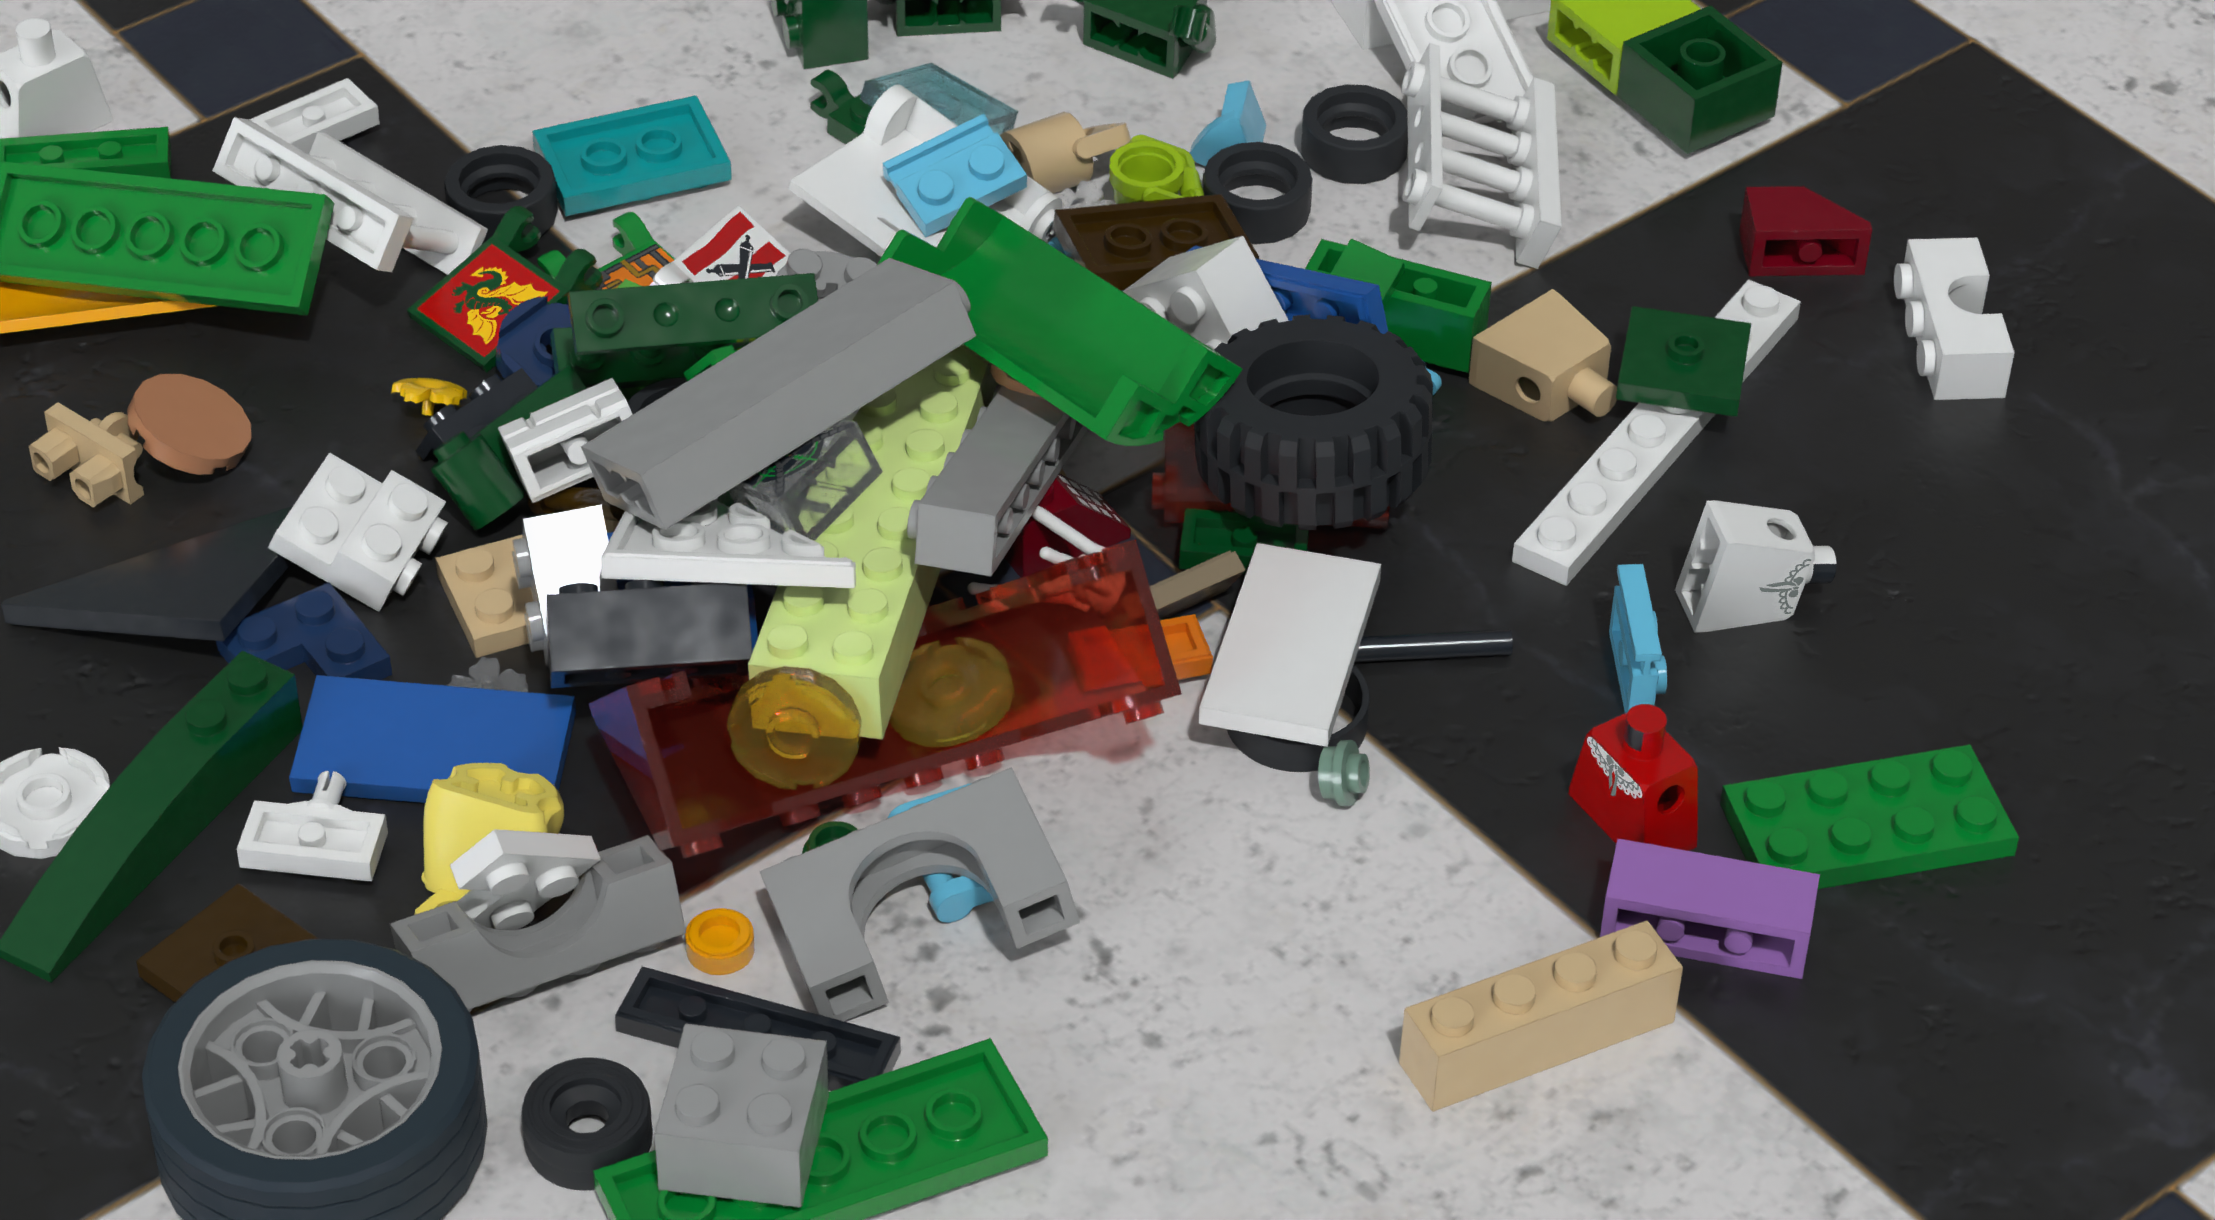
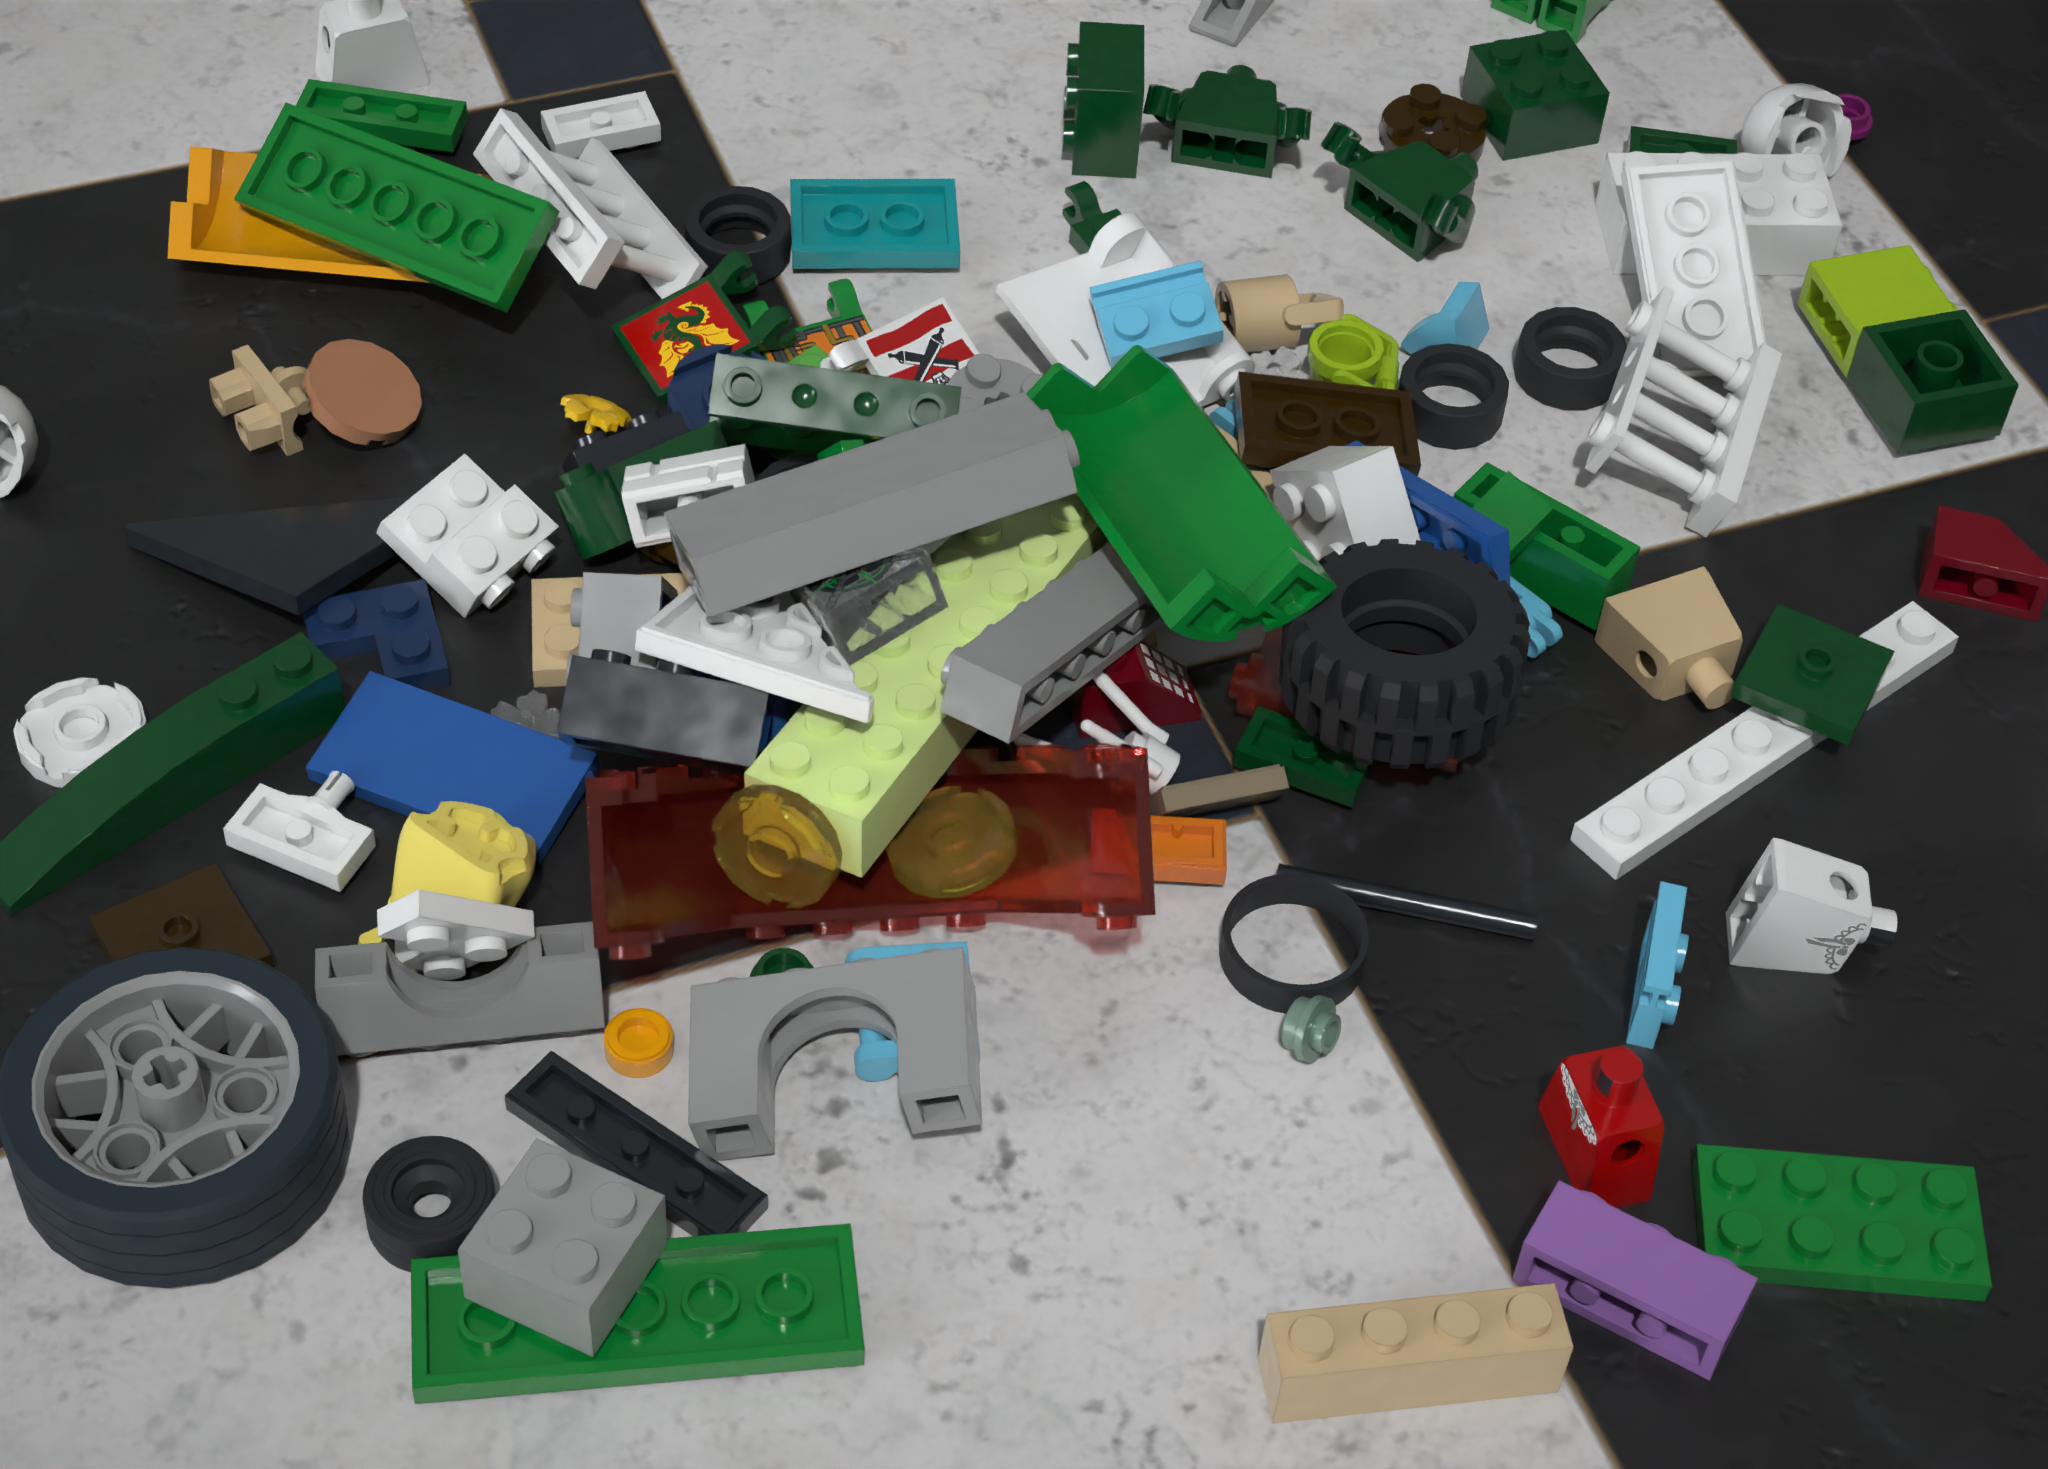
camera: 15 degrees right, 5 degrees up
clear light blue tile [860,63,1018,134] -> none
white tile [1199,543,1381,747] -> none

